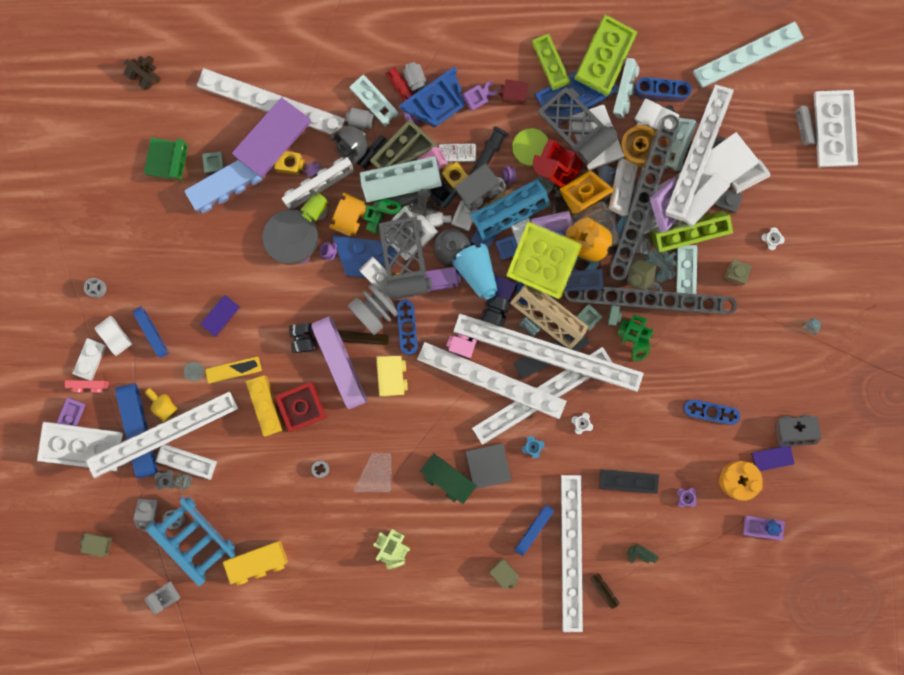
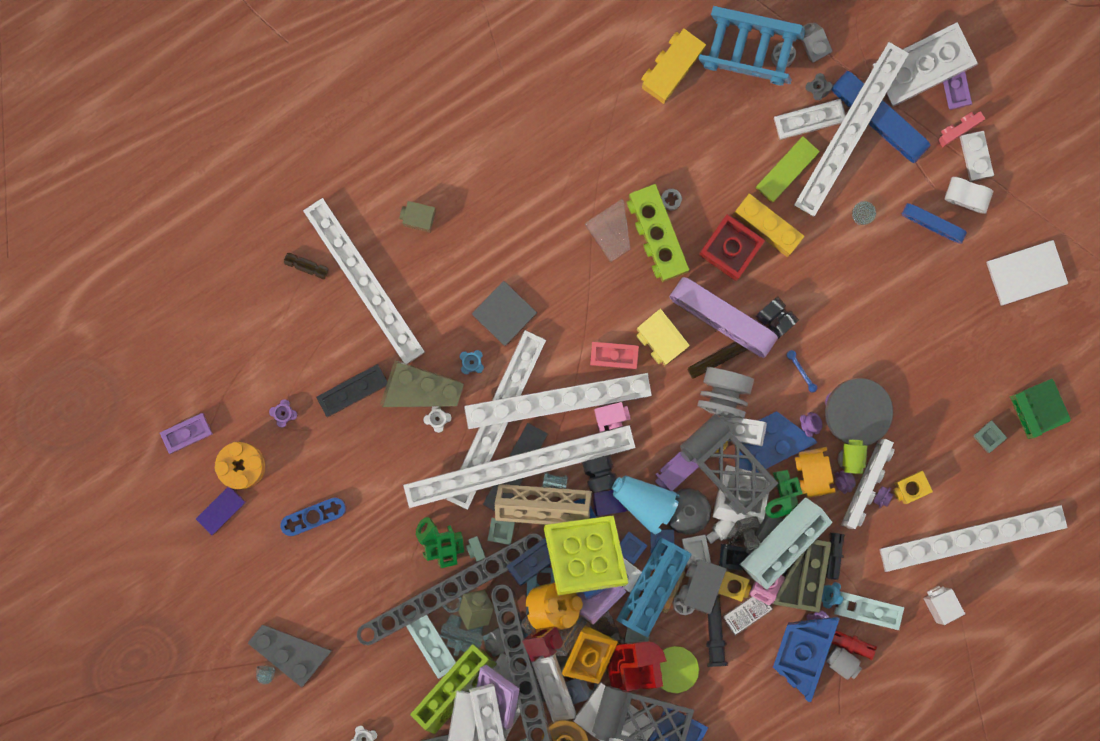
camera: 145 degrees right, 0 degrees up
light grey wheel [84,278,107,298] -> none
yellow piece [145,388,178,423] -> none
clear light blue hinge [175,474,192,489] -> none
light blue brick [184,160,262,213] -> none
dark purple tile [200,295,240,337] -> none
yellow sticker [205,357,262,384] -> none
medium lavender tile [232,97,311,178] -> none
dark grey cylinder [330,125,368,164] -> none
light grey brick [345,107,374,130] -> none
yellowish green piece [373,529,410,569] -> none
blue beam [397,299,418,355] -> none
dark green brick [420,453,477,504] -> none
medium lavender plate [462,81,498,111] -> none
dark red brick [499,79,528,106] -> none
medium lavender plate [501,166,516,185] -> none
blue beam [514,505,554,556] -> none
clear green bracket [626,543,659,564] -> none
olive brick [723,259,752,286] -> none
blue hinge [765,519,782,536] -> none
dark grey brick [775,415,821,447] -> none
none -> dark grey wing [248,624,332,688]
none -> olive wedge [380,360,464,407]
none -> dark red brick [522,627,564,662]
none -> coral plate [590,342,639,369]
none -> lime brick [626,184,689,283]
none -> lime tile [755,136,820,203]
none -> blue hinge [787,350,817,393]
none -> dark azure plate [821,582,843,609]
none -> medium lavender plate [834,470,856,494]
none -> white brick [923,586,965,625]
none -> white tile [986,240,1068,306]

